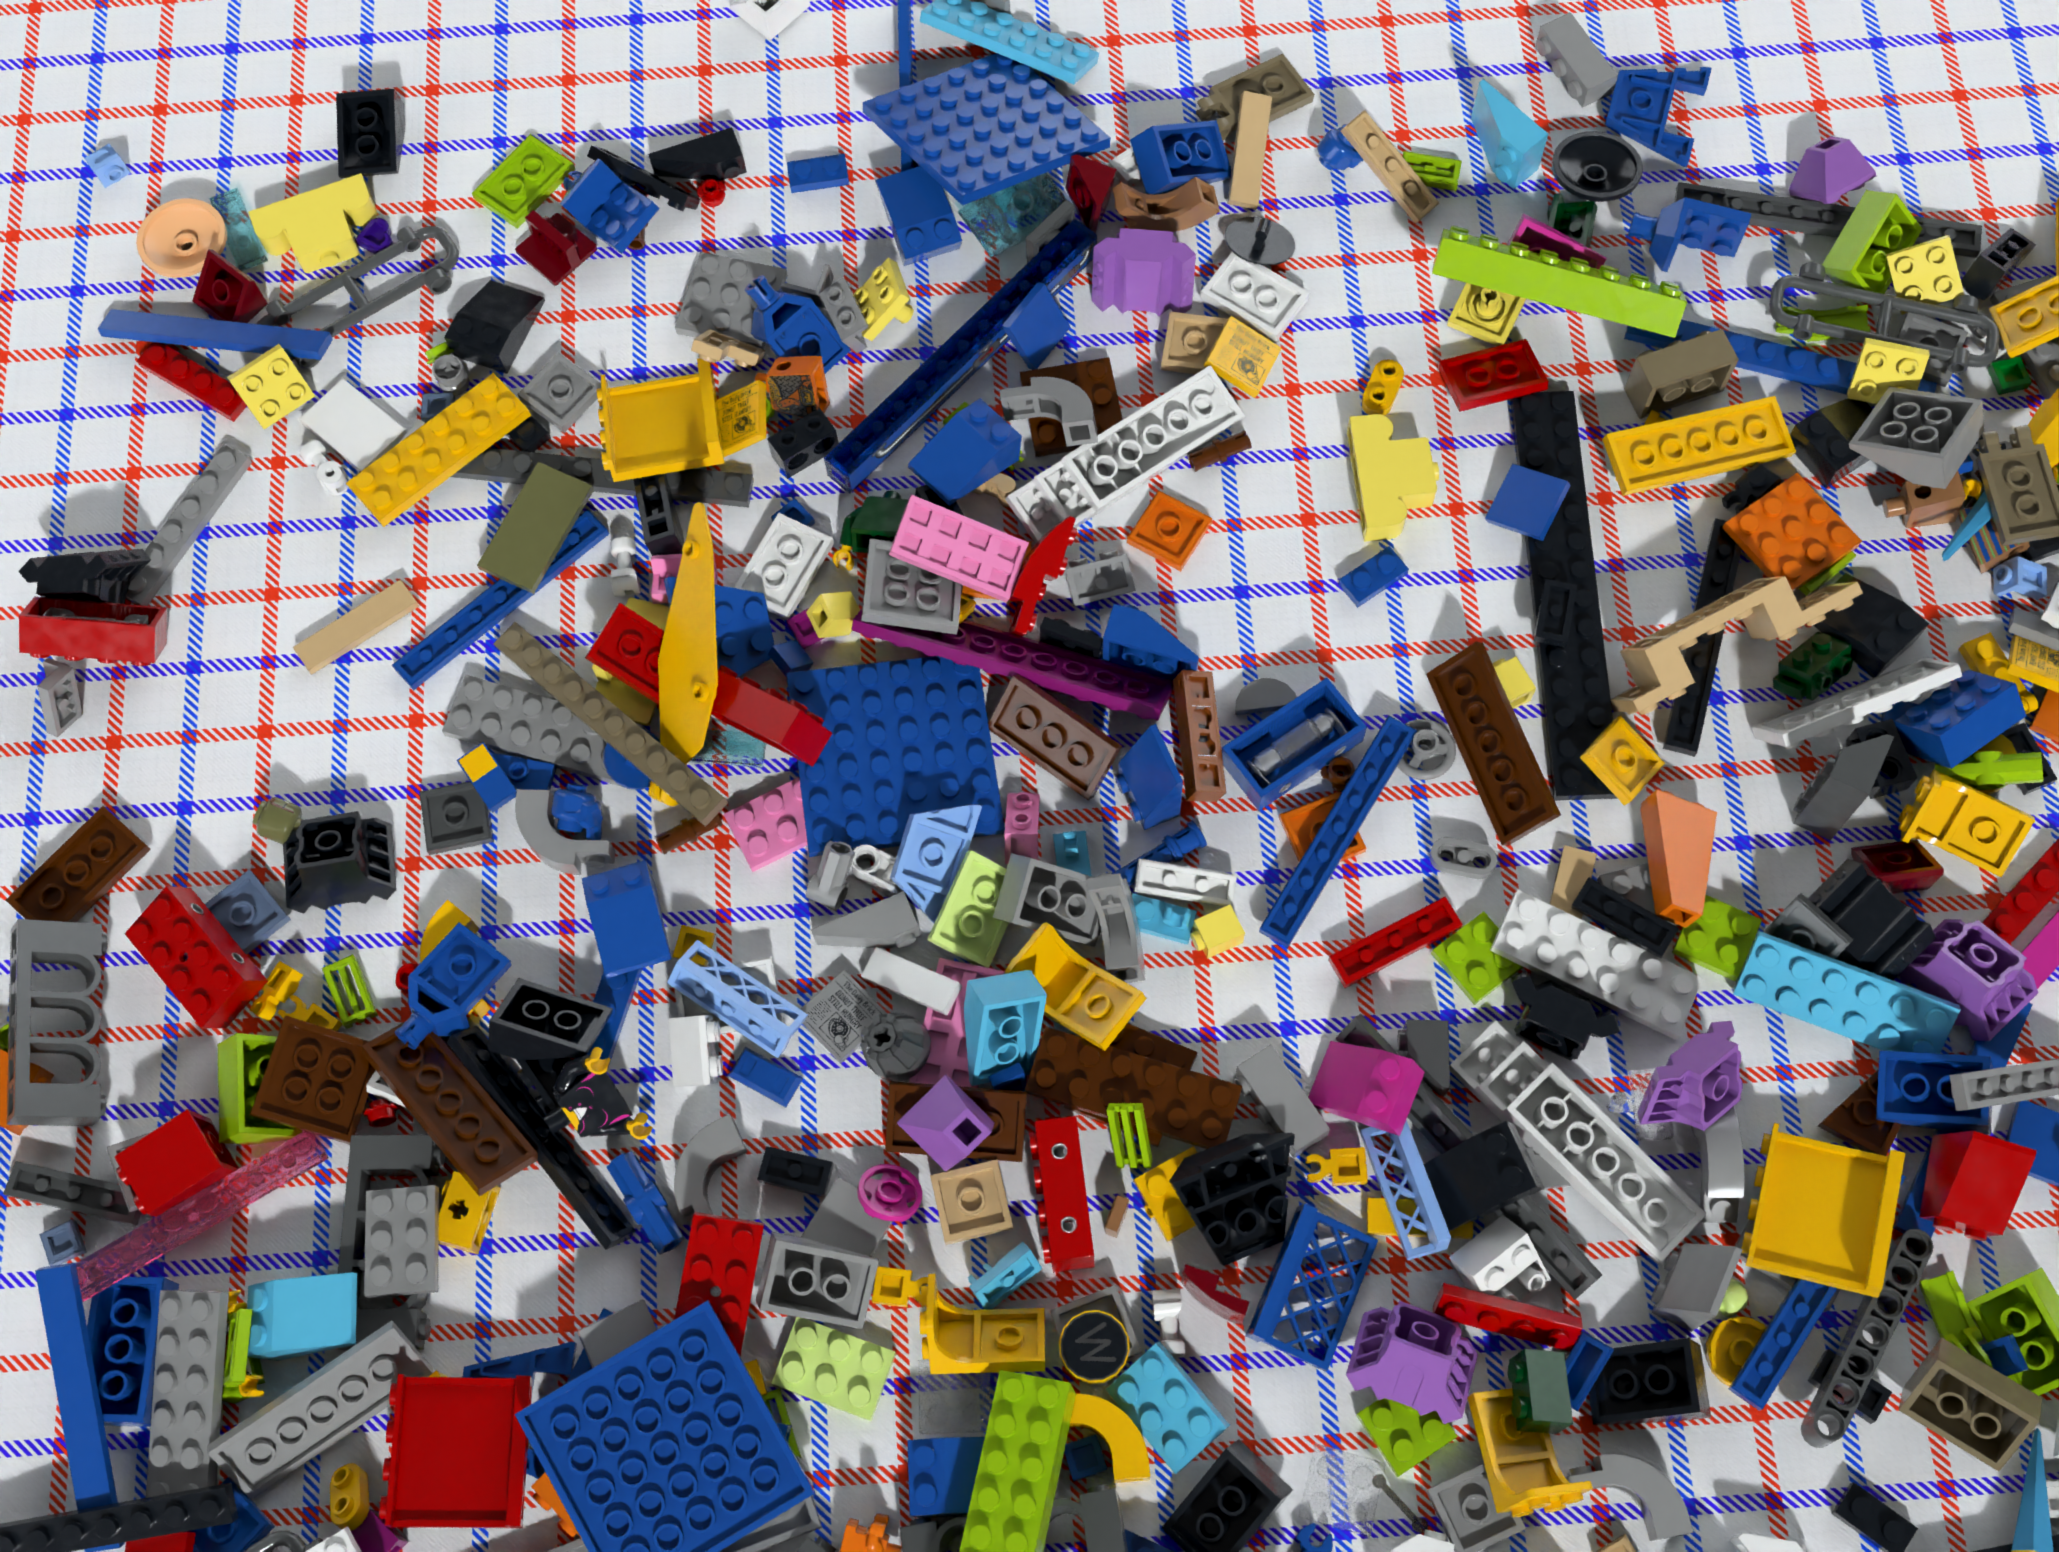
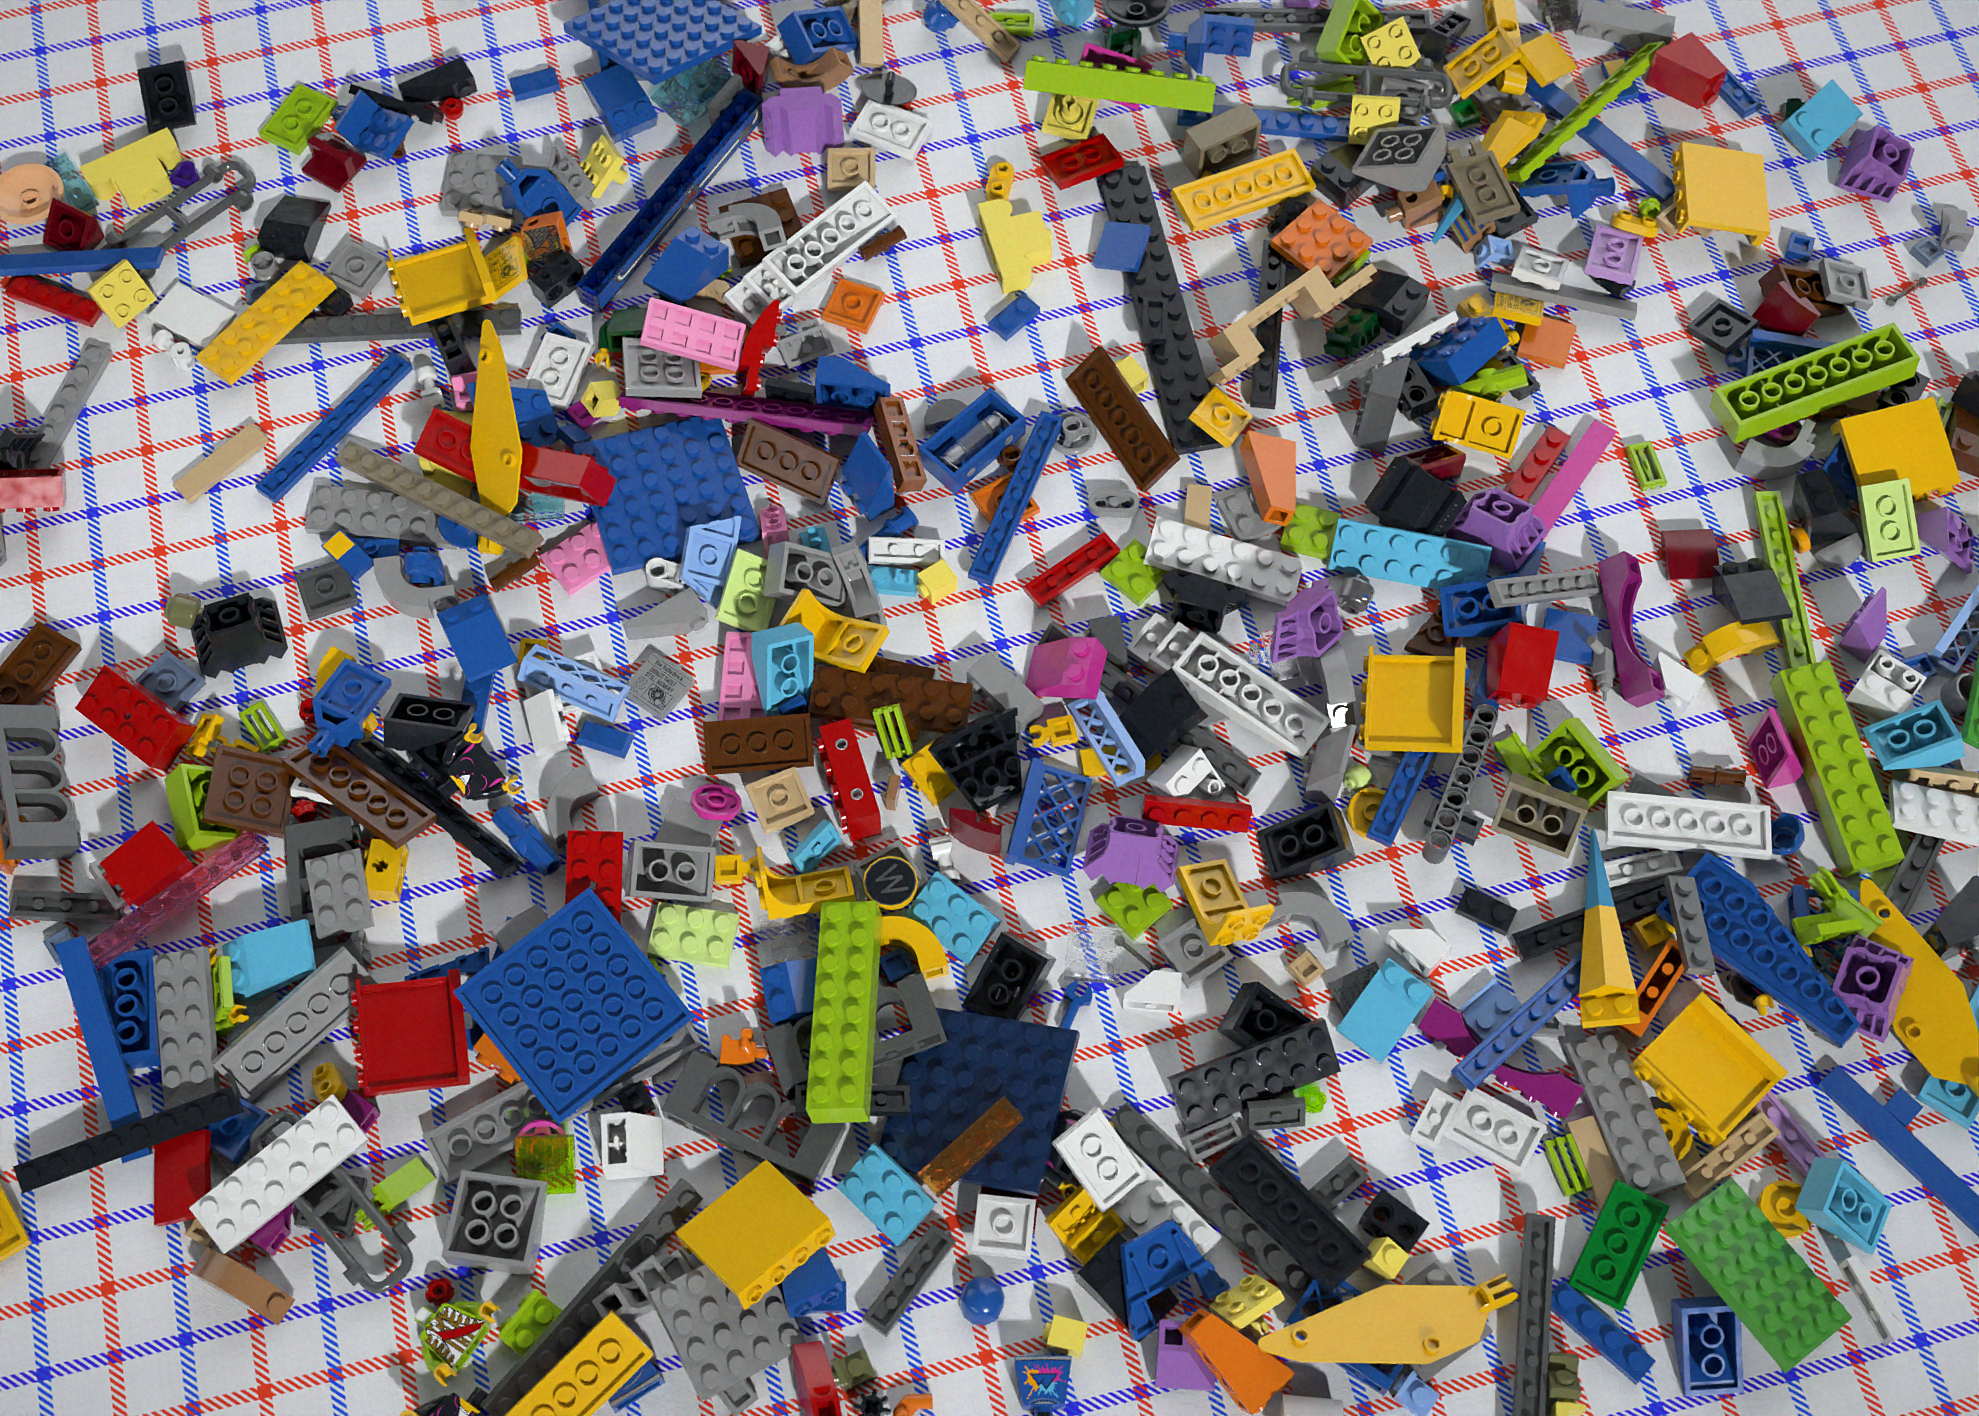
camera: 15 degrees left, 5 degrees down
olive tile [477,462,594,594] -> none
black plate [757,1146,834,1198] -> none
light grey piece [806,841,855,911] -> none
dark grey piece [860,1013,931,1082] -> none
white tile [861,947,962,1016] -> none
medium lavender slope [897,1074,995,1172] -> none
blue tile [1002,282,1070,370] -> none
yellow tile [1203,316,1282,398] -> none
dark green brick [1507,1349,1573,1434] -> none
blue tile [1565,1331,1614,1412] -> none
black tile [1571,877,1679,958] -> none
dark grey tile [1763,893,1853,959] -> none
none -> flat silver head [1336,574,1375,615]

